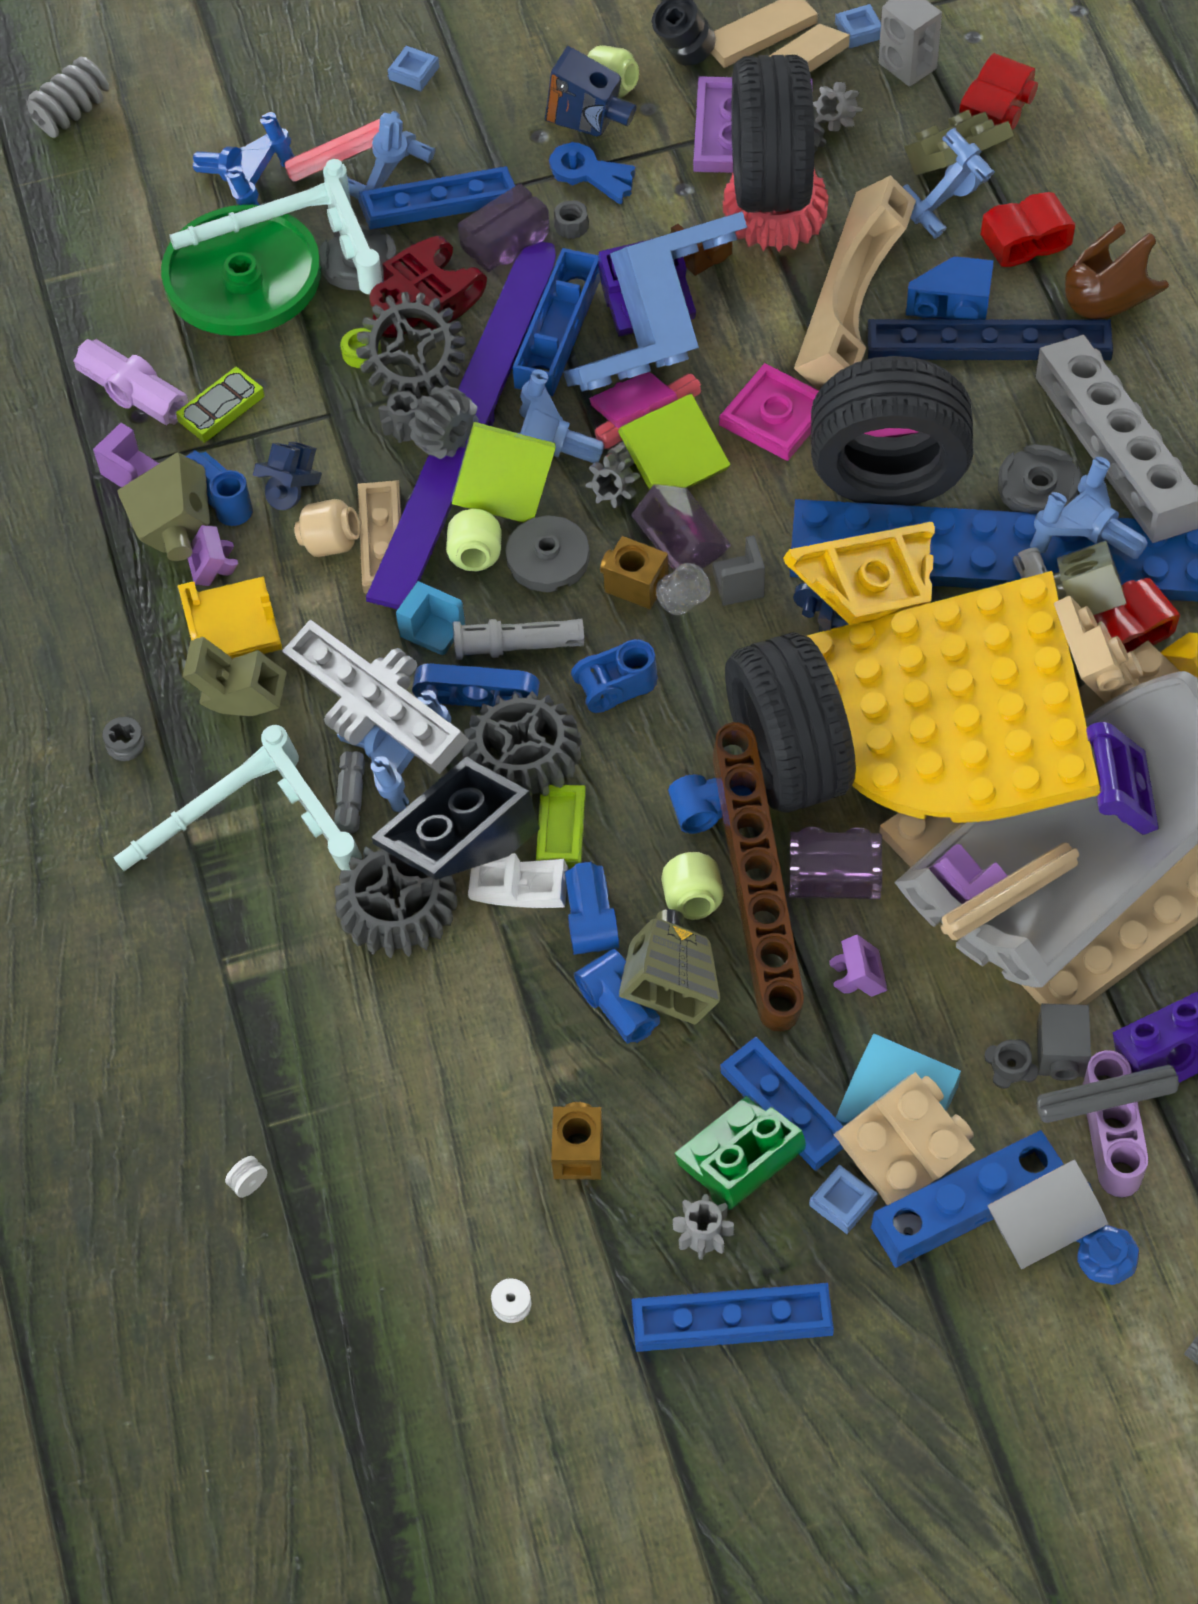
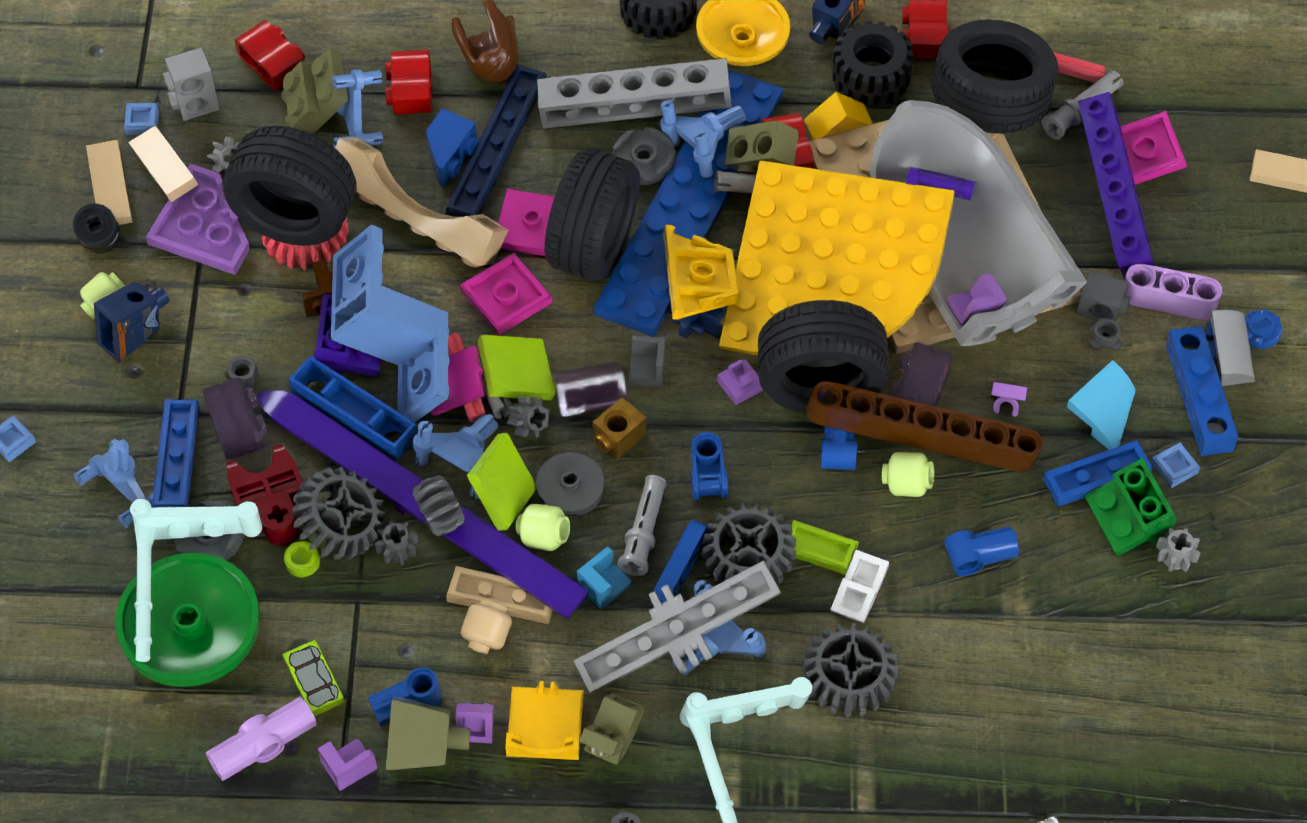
camera: 75 degrees left, 0 degrees up
blue axle [193,112,295,205] -> none
dark blue hips [253,441,322,510] -> none
coral axle [285,119,380,182] -> none
light grey axle [334,751,365,833] -> none
black slope [371,757,539,880] -> none
white piece [491,1279,531,1323] -> none
blue piece [549,142,635,204] -> none
pearl gold brick [551,1102,603,1180] -> none
blue piece [565,862,619,955] -> none
olive torso [619,909,720,1025] -> none
blue tile [632,1283,834,1352] -> none
clear wheel [656,563,711,615] -> none
tan plate [833,1072,976,1205] -> none
tan axle [940,843,1080,940] -> none
dark grey axle [1036,1065,1179,1123] -> none
tan plate [1054,595,1143,703] -> none

